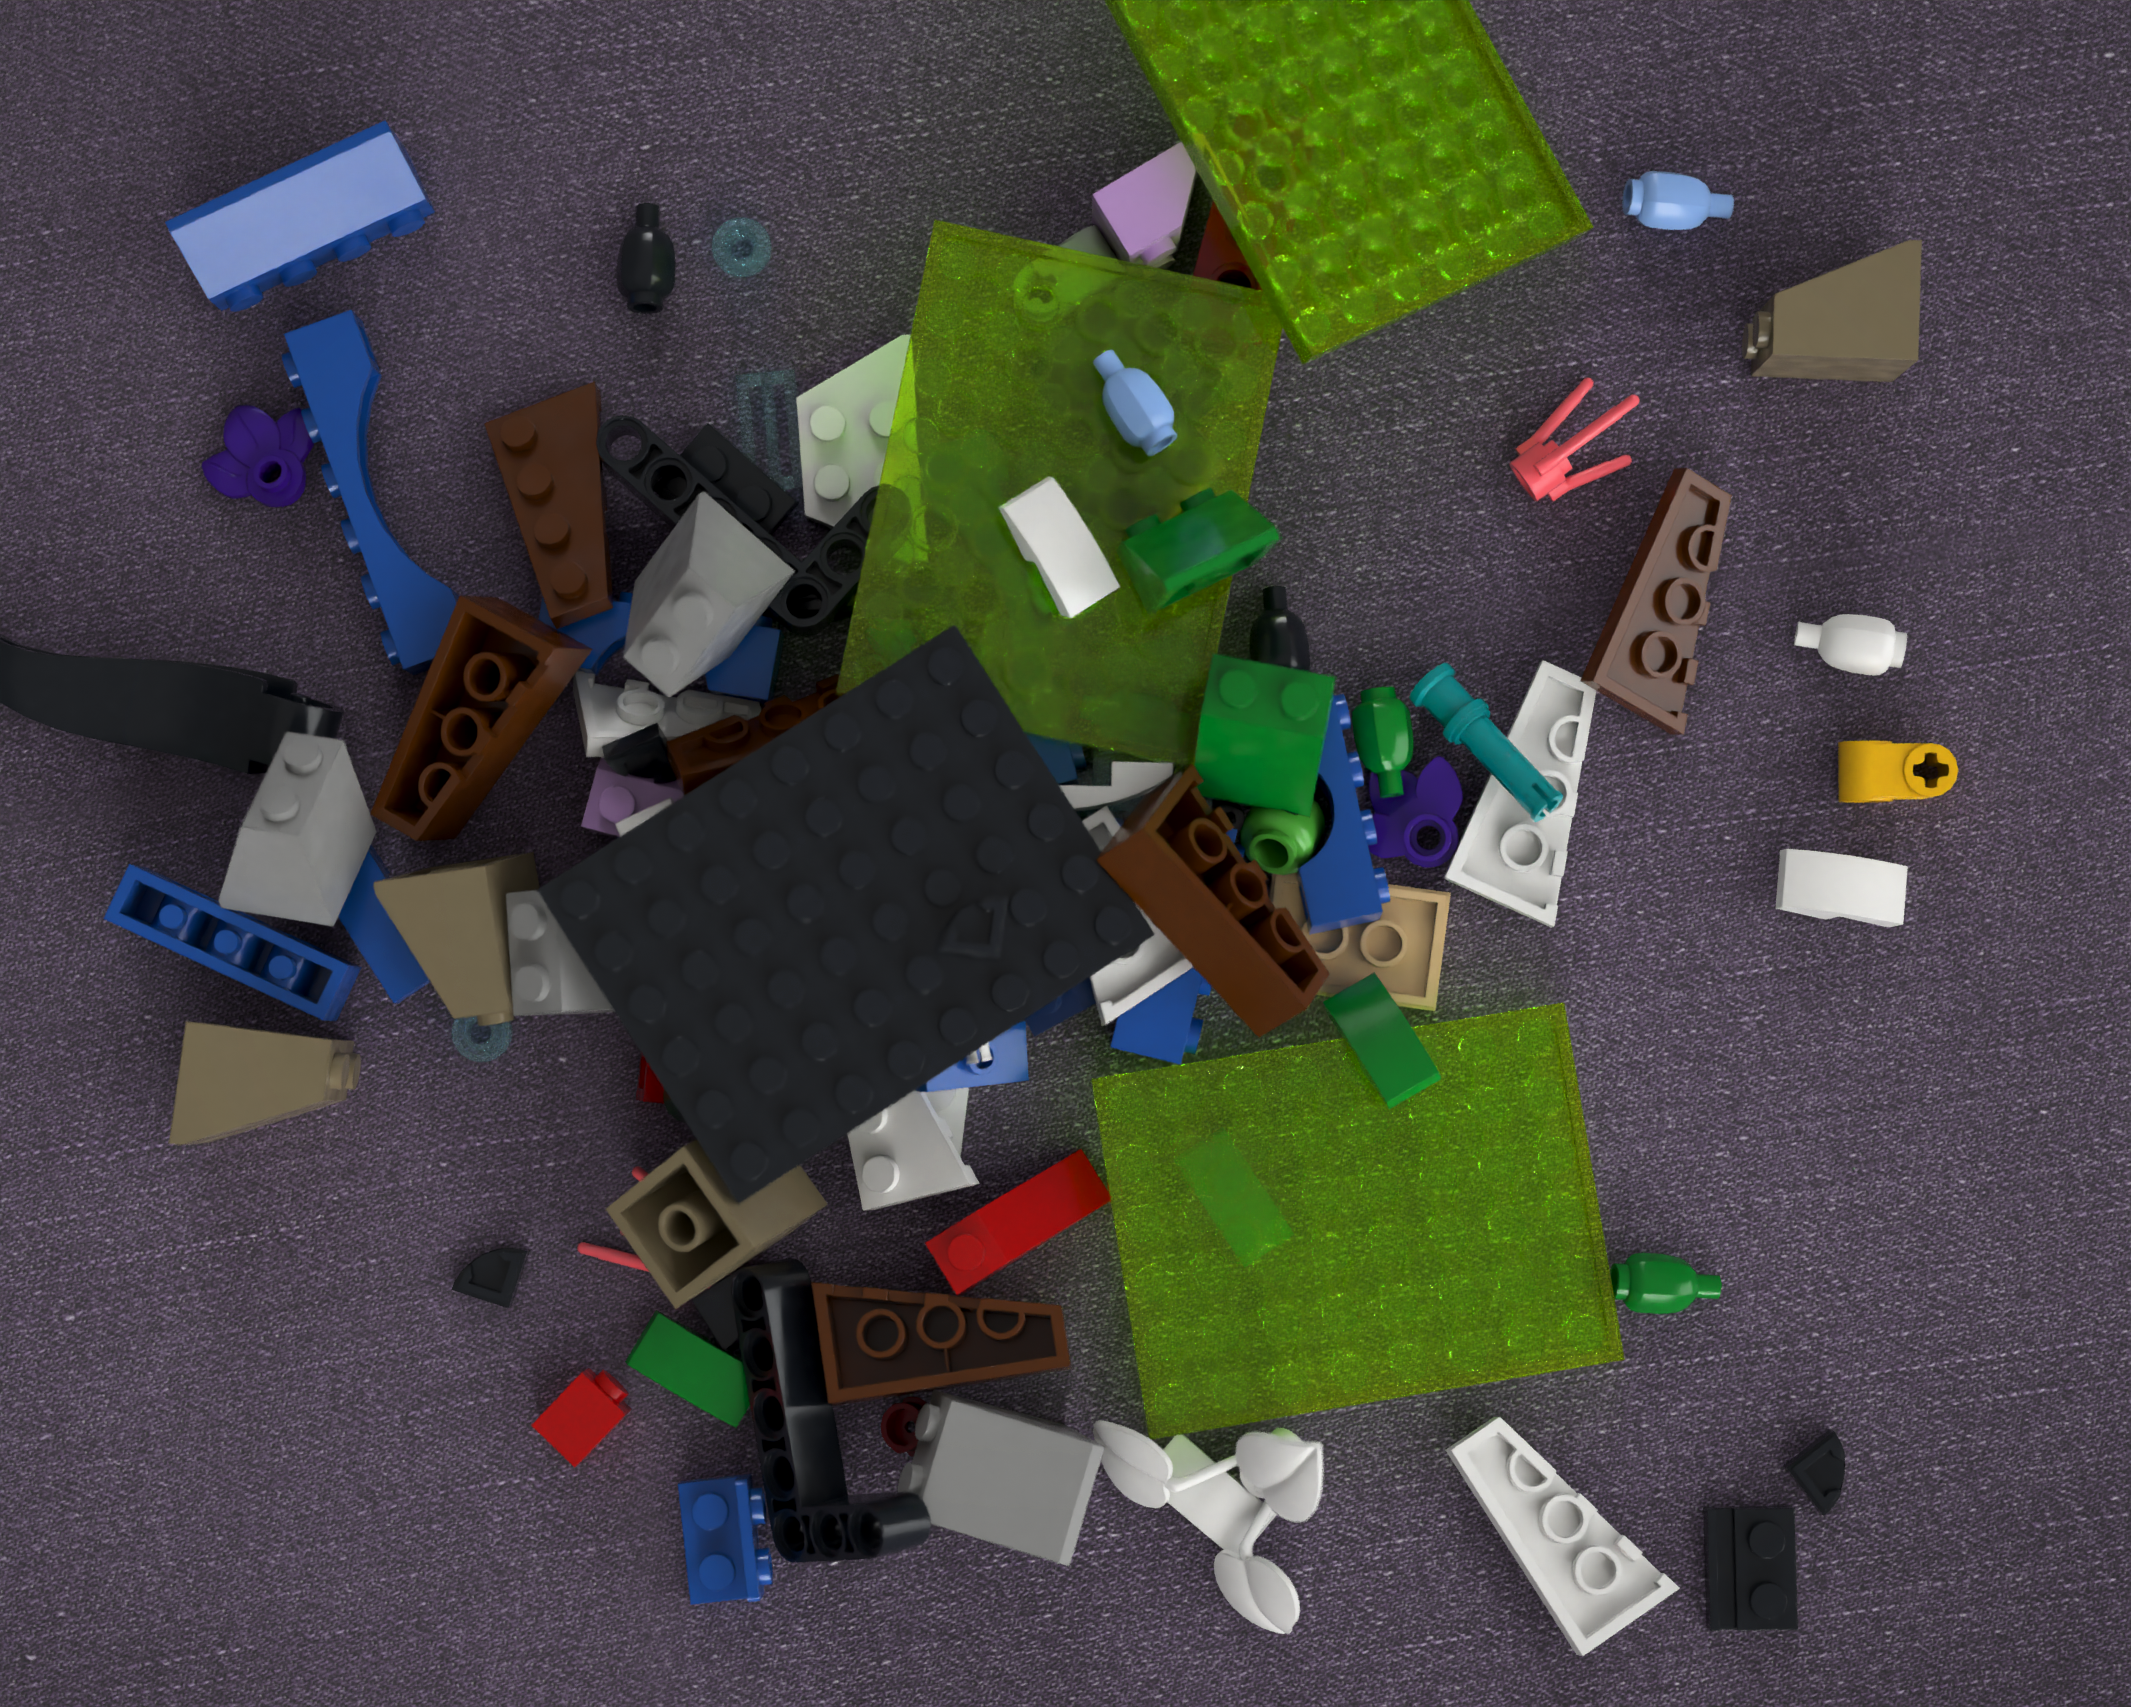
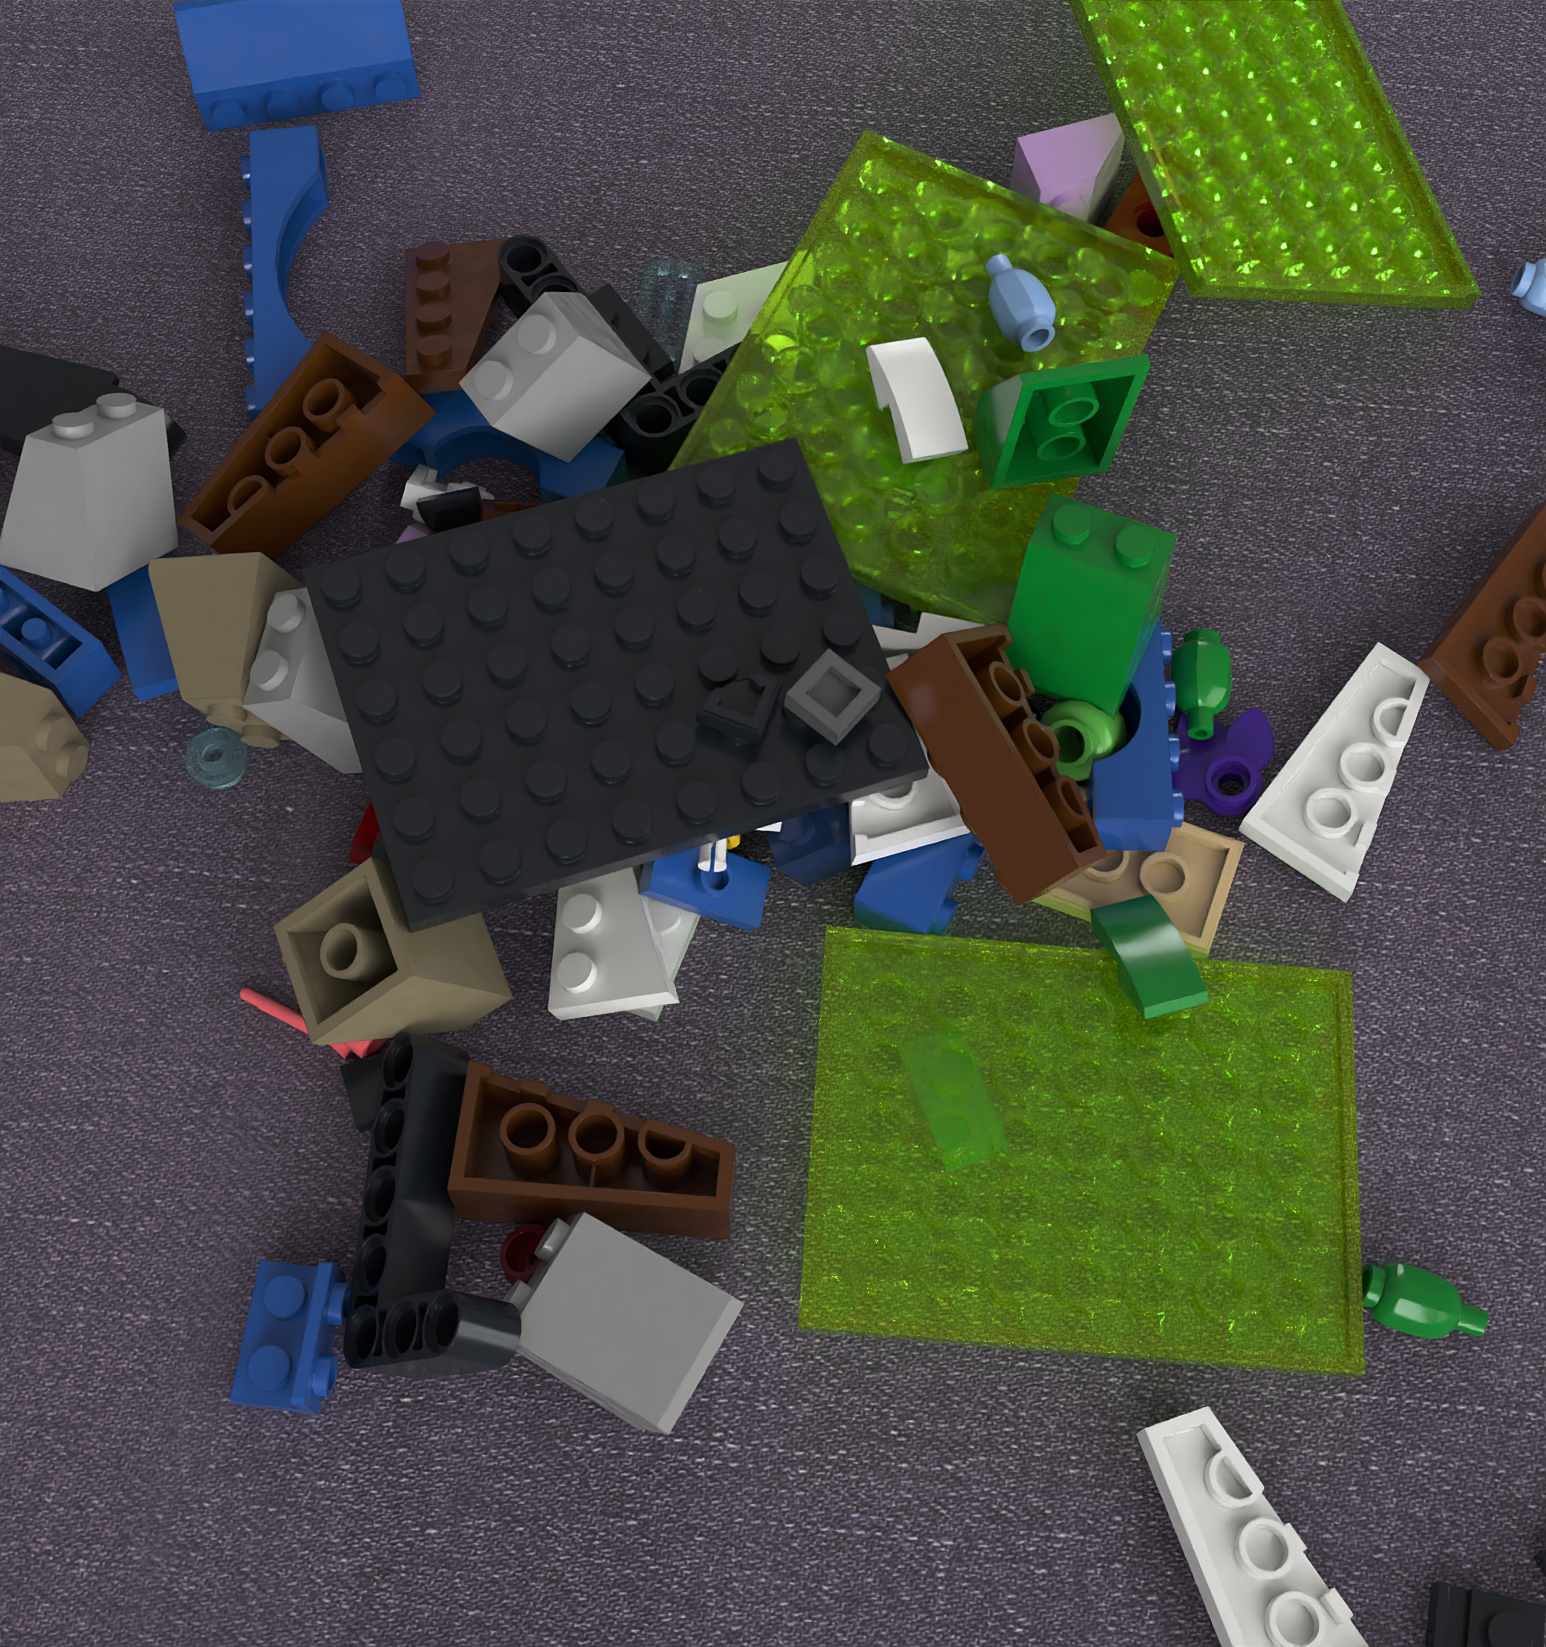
camera: 15 degrees right, 20 degrees down
dark purple plate [202,405,314,507] -> none
black tile [451,1247,530,1308] -> none
red brick [531,1368,632,1467] -> none
black plant [617,203,675,314] -> none
green slope [625,1310,750,1428] -> none
clear light blue plate [712,217,772,278] -> none
red slope [925,1149,1113,1295] -> none
white plant [1093,1420,1323,1635] -> none
white slope [1163,1431,1277,1554] -> none
teal pin [1409,663,1563,822] -> none
coral plant [1509,377,1640,502] -> none
none -> dark grey plate [784,648,881,746]

